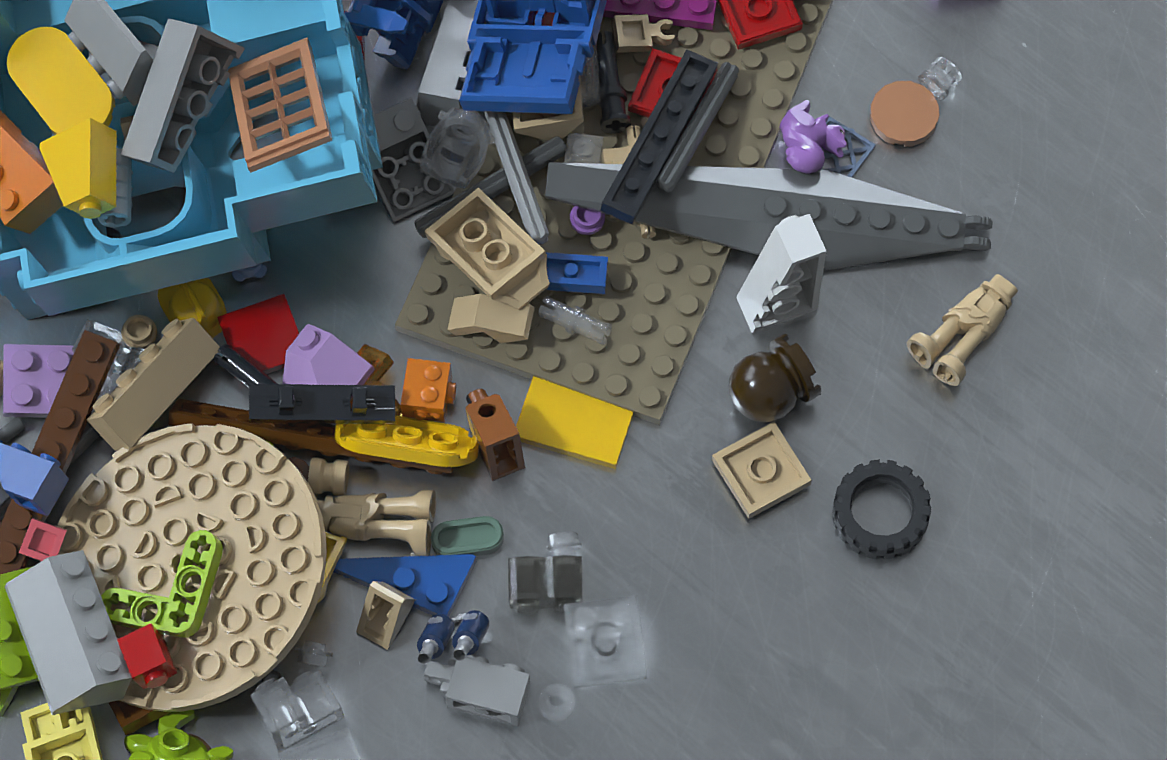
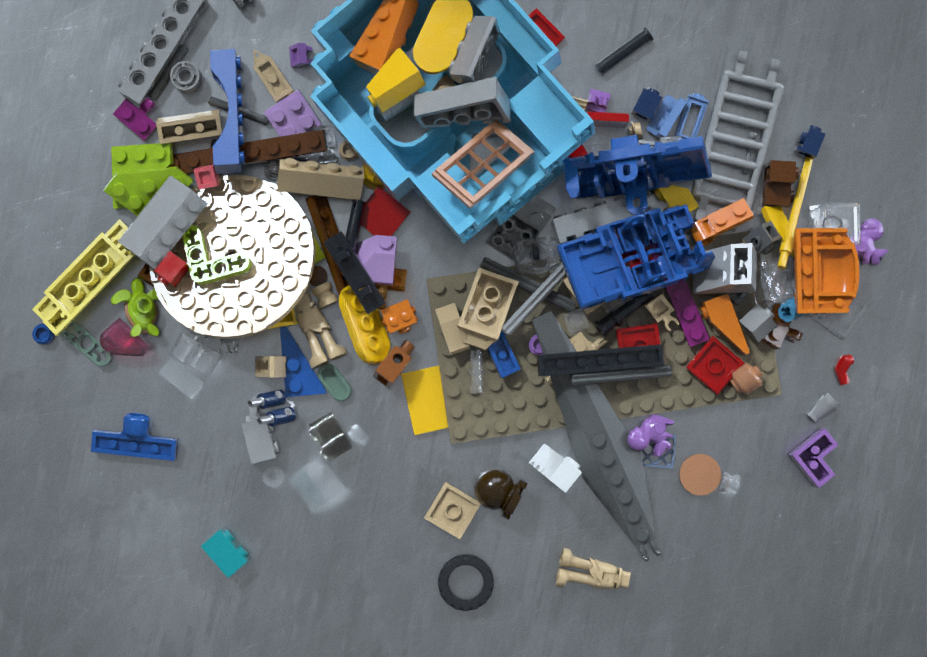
camera: 55 degrees right, 20 degrees up
none -> clear plate [264,161,279,181]

